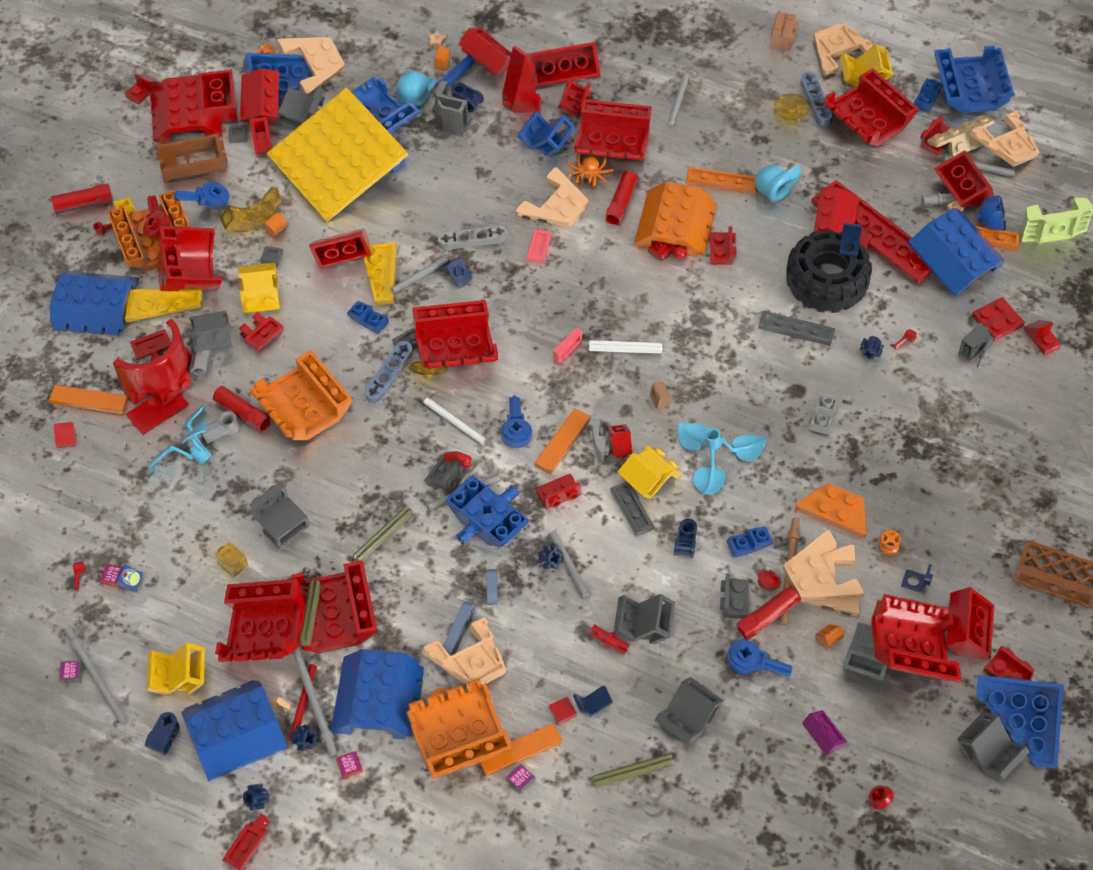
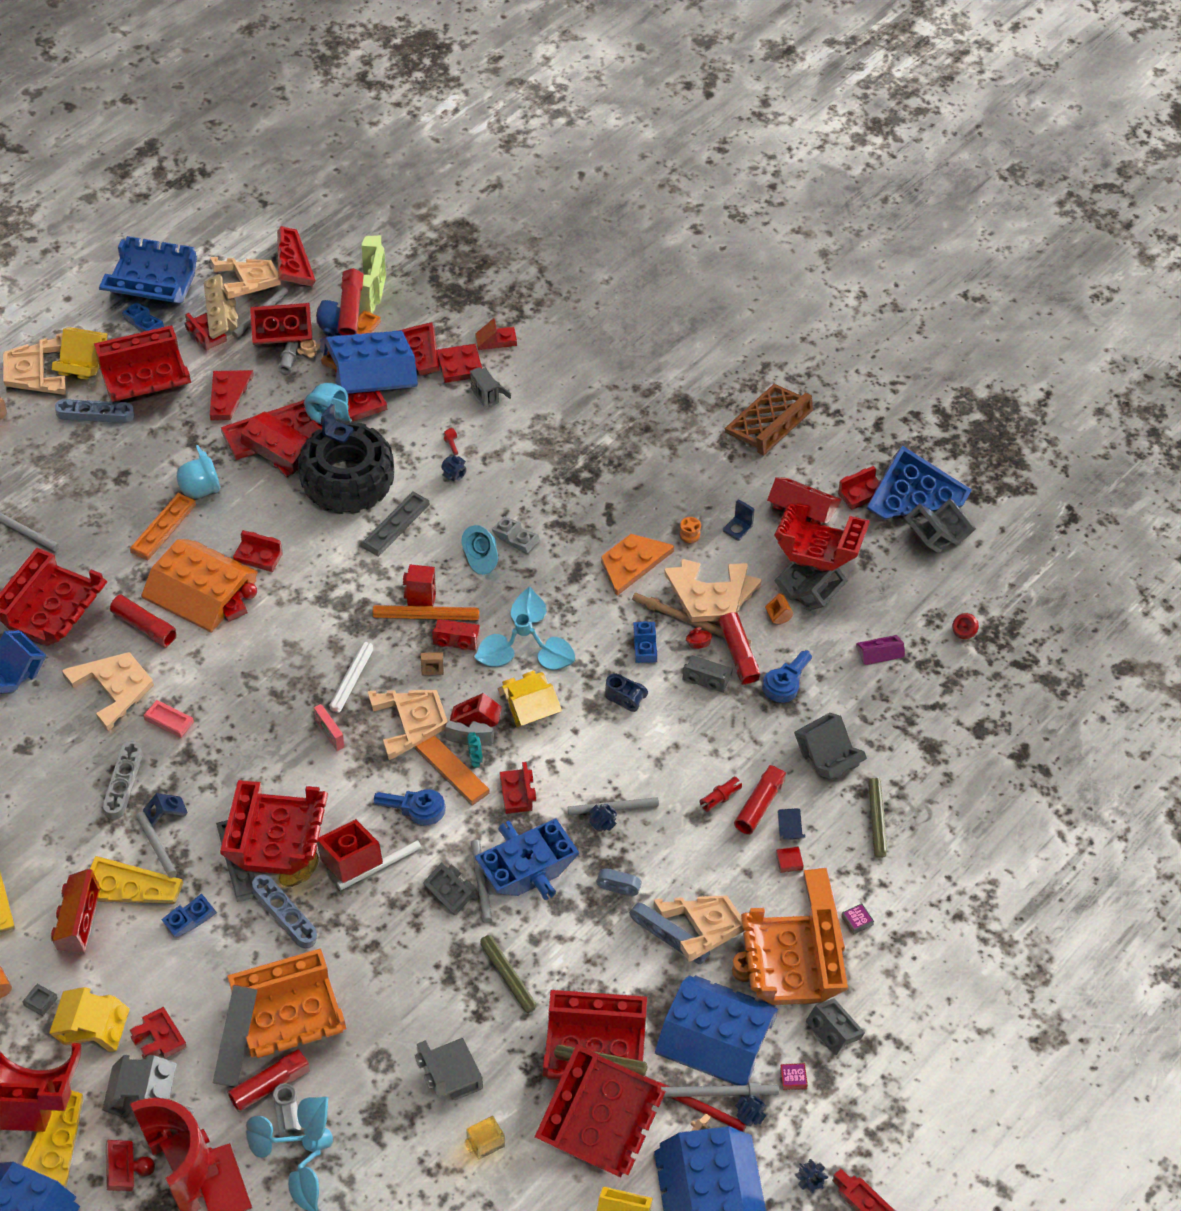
camera: 75 degrees left, 5 degrees down
red arm [444,451,472,467] -> none
orange animal [566,154,613,186] -> none
dark grey tile [610,481,654,537] -> none
dark grey piece [613,594,675,644] -> none
clear yellow dish [775,94,809,121] -> none
none -> red wing [210,370,254,420]
none -> dark grey tile [213,985,257,1087]
none -> red wing [277,226,316,286]
none -> medium azure piece [304,383,352,425]
none -> red brick [317,819,383,883]
none -> red piece [338,268,364,335]
none -> light nougat wing [368,690,448,760]
none -> orange axle [372,605,479,620]
none -> red wing [397,322,439,376]
none -> red brick [403,564,436,606]
none -> red bracket [432,619,480,650]
none -> medium azure piece [461,525,498,575]
none -> teal gear [467,732,483,768]
none -> red piece [734,765,786,835]
none -> dark grey bracket [806,998,865,1055]

